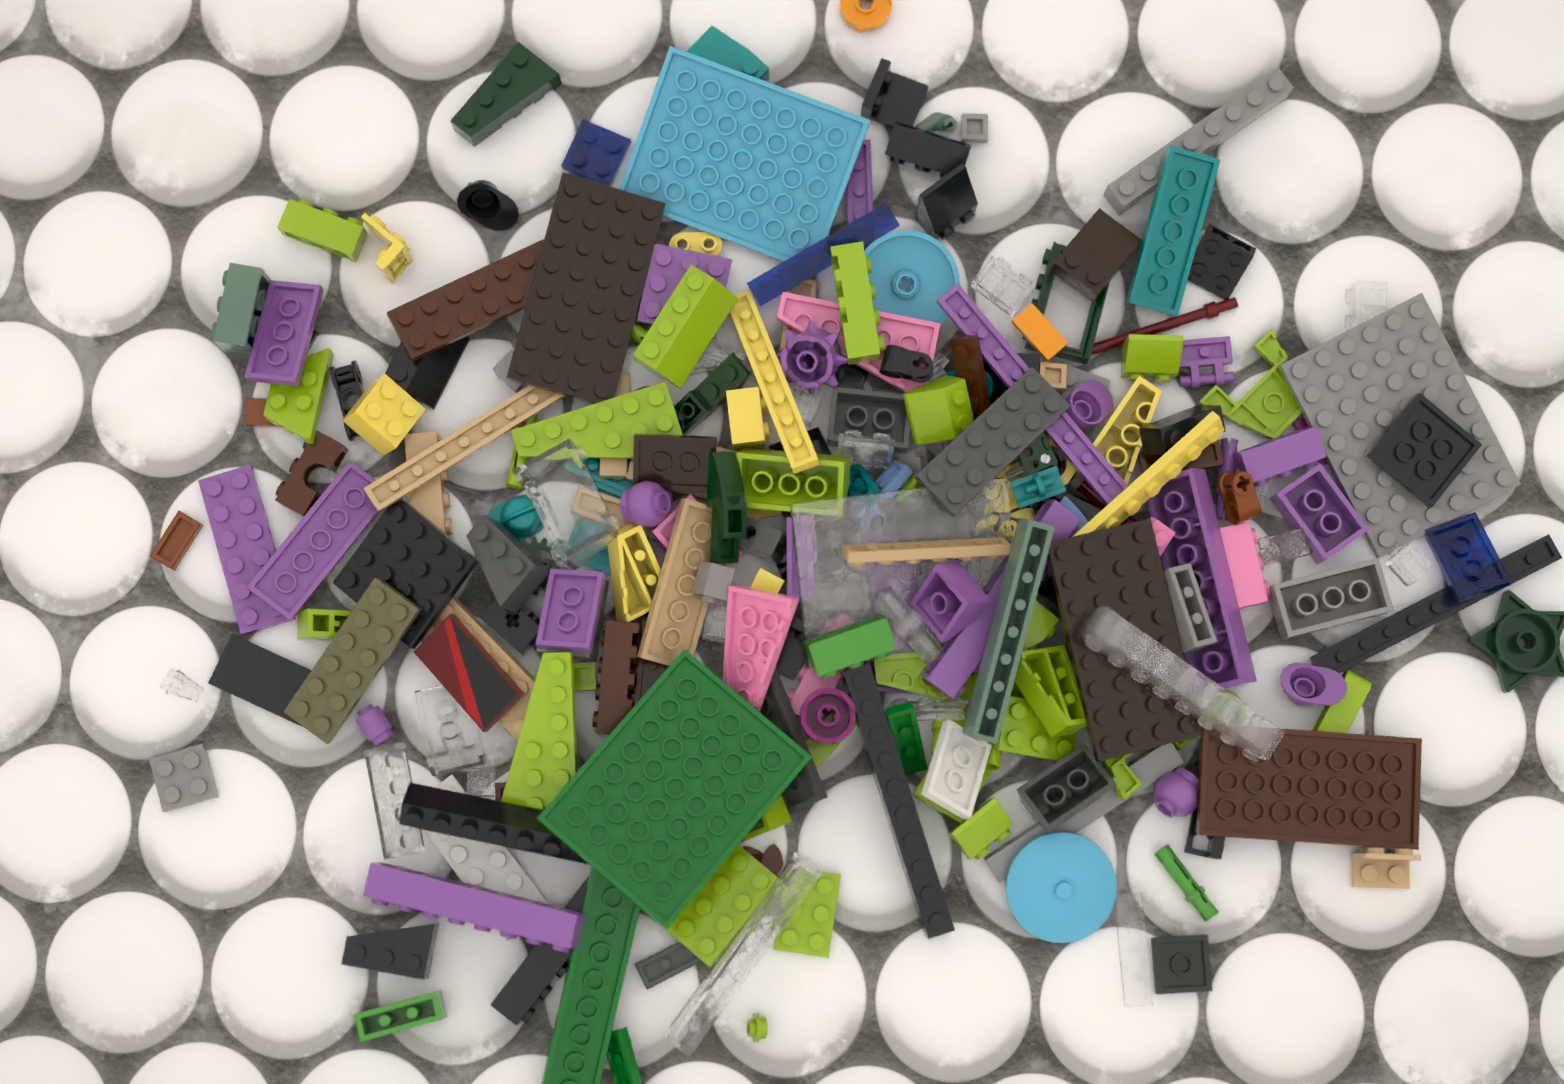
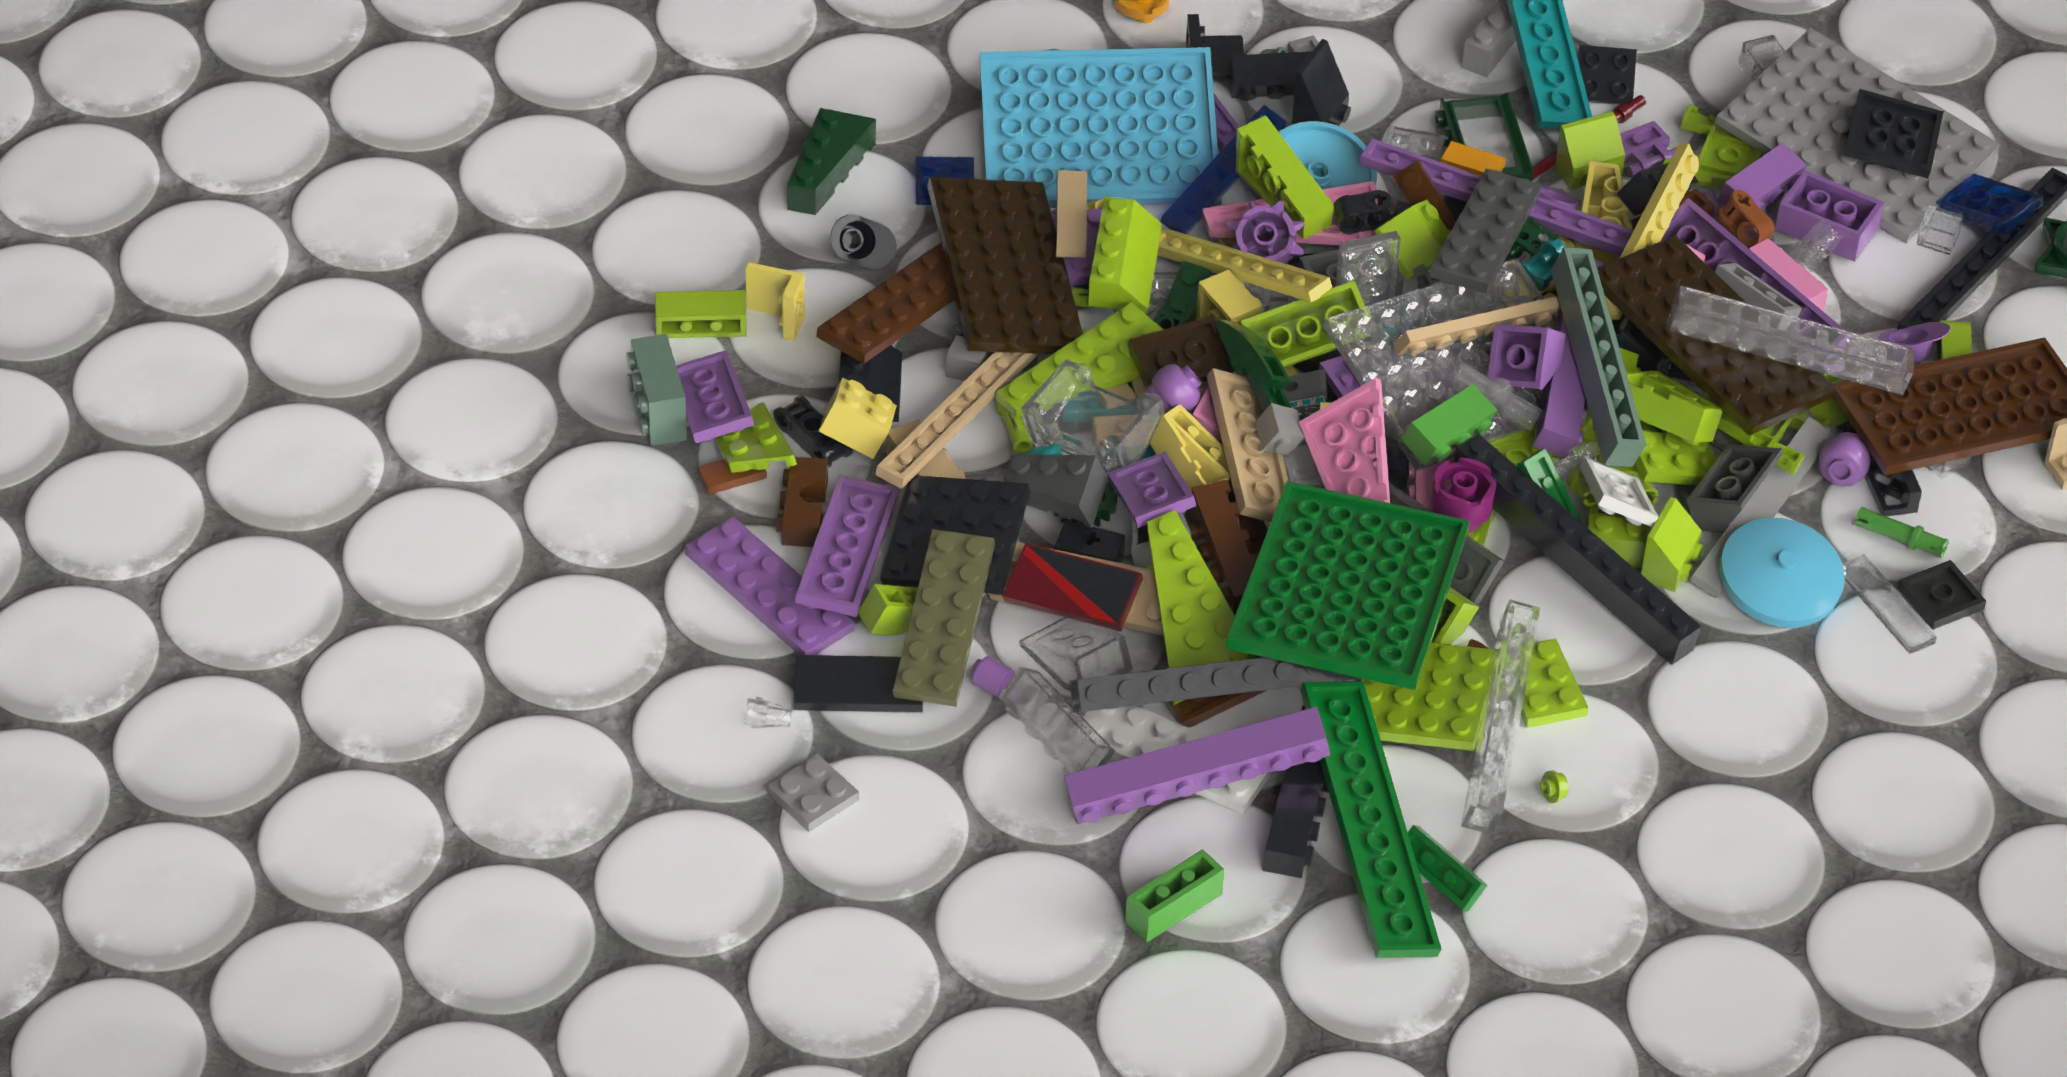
camera: 25 degrees left, 35 degrees down
dark orange tile [150,510,204,571] -> none
black wedge [341,923,439,980] -> none
dark grey tile [635,941,702,990] -> none
dark brown slope [1050,208,1142,303] -> none
light grey brick [1269,558,1394,641] -> none
none -> tan tile [1056,170,1087,258]

